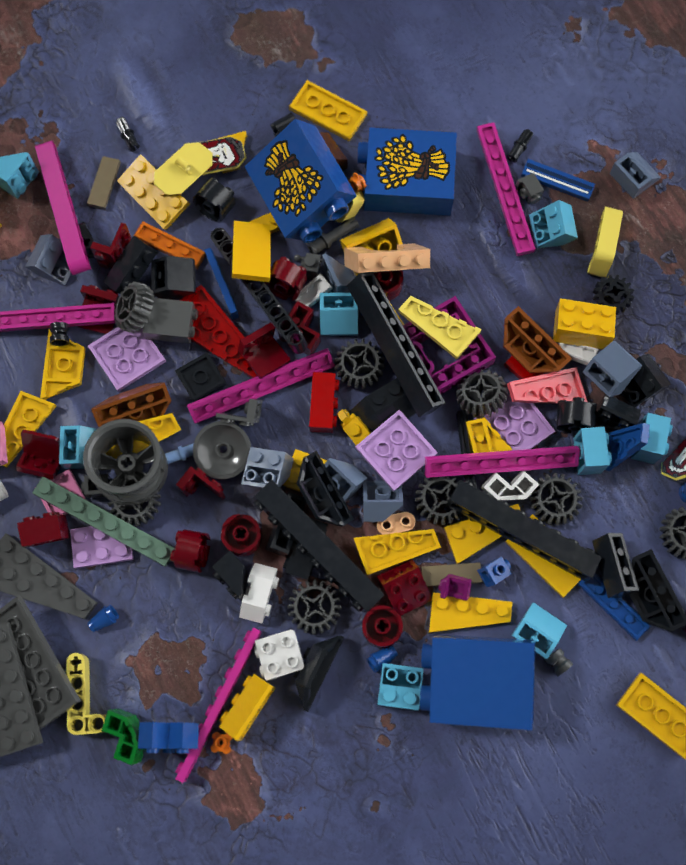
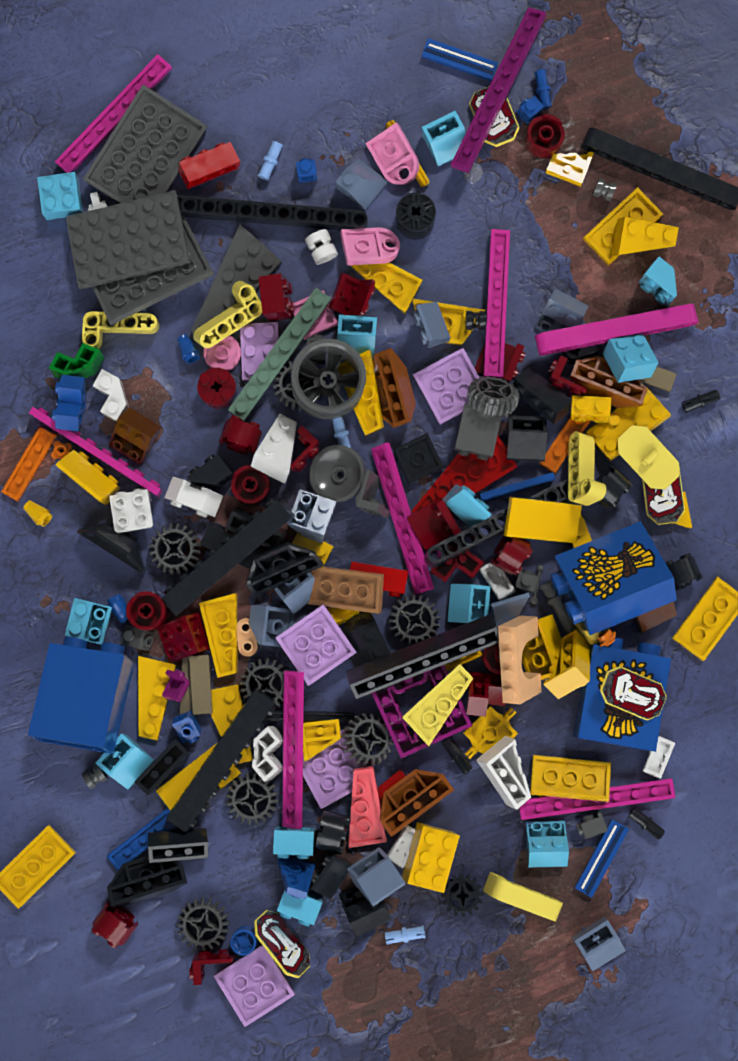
camera: 95 degrees right, 10 degrees up
none -> orange tile [1,426,57,502]
none -> yellow cone [23,500,52,527]
none -> white brick [93,369,129,422]
none -> reddish brown slope [108,407,162,465]
none -> dark grey bracket [121,625,155,651]
none -> black brick [134,738,192,795]
none -> dark tan tile [189,655,213,715]
none -> light yellow beam [193,281,262,348]
none -> dark red brick [197,368,237,409]
none -> bright pink tile [203,336,241,371]
none -> white wedge [251,414,297,484]
none -> medium nougat plate [308,566,384,614]
none -> light blue pin [385,925,425,945]
none -> sand blue slope [413,302,450,349]
none -> medium azure slope [442,484,491,528]
none -> black axle [442,737,472,774]
none -> yellow plate [463,706,518,759]
none -> dark red brick [466,672,506,717]
none -> white wedge [476,736,531,810]
none -> yellow tile [530,755,611,802]
none -> yellow wedge [543,630,590,699]
none -> light yellow beam [568,431,606,506]
none -> dark orange wedge [570,356,648,408]
none -> yellow brick [571,395,611,423]
none -> shield [600,666,667,720]
none -> medium azure brick [603,334,659,383]
none -> white plate [642,736,675,779]

